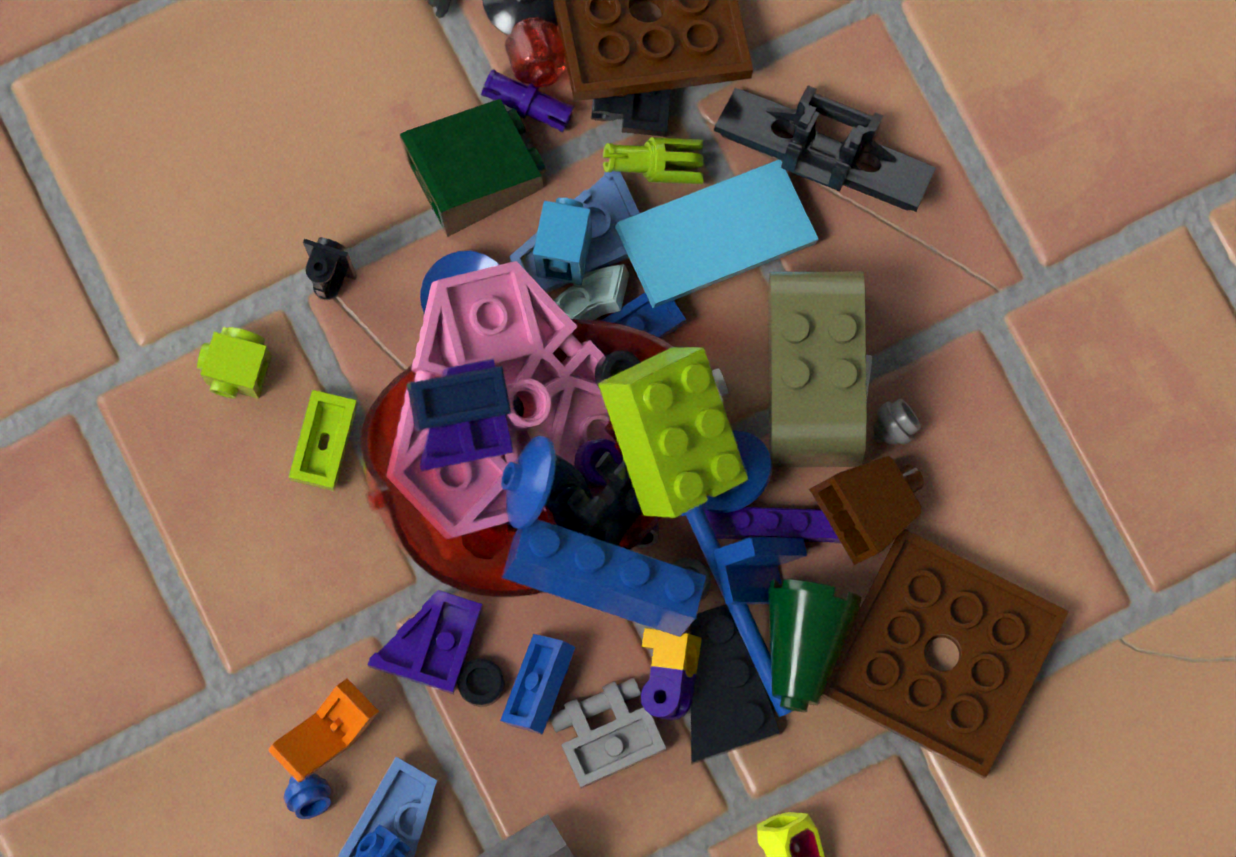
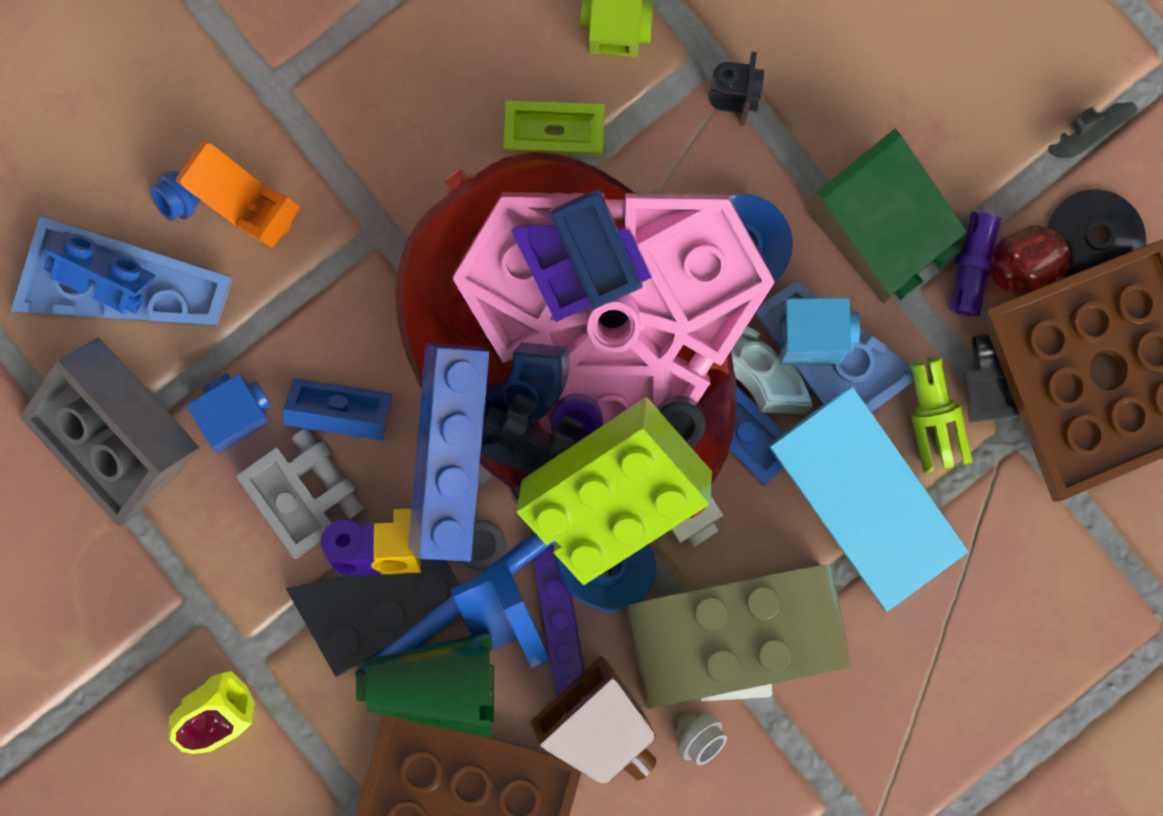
camera: 75 degrees right, 5 degrees up
dark purple wing [367,590,483,694] -> none
black tile [457,659,505,707] -> none
blue dish [501,436,556,530] -> none
black piece [713,85,936,212] -> none
none -> blue brick [186,373,272,454]

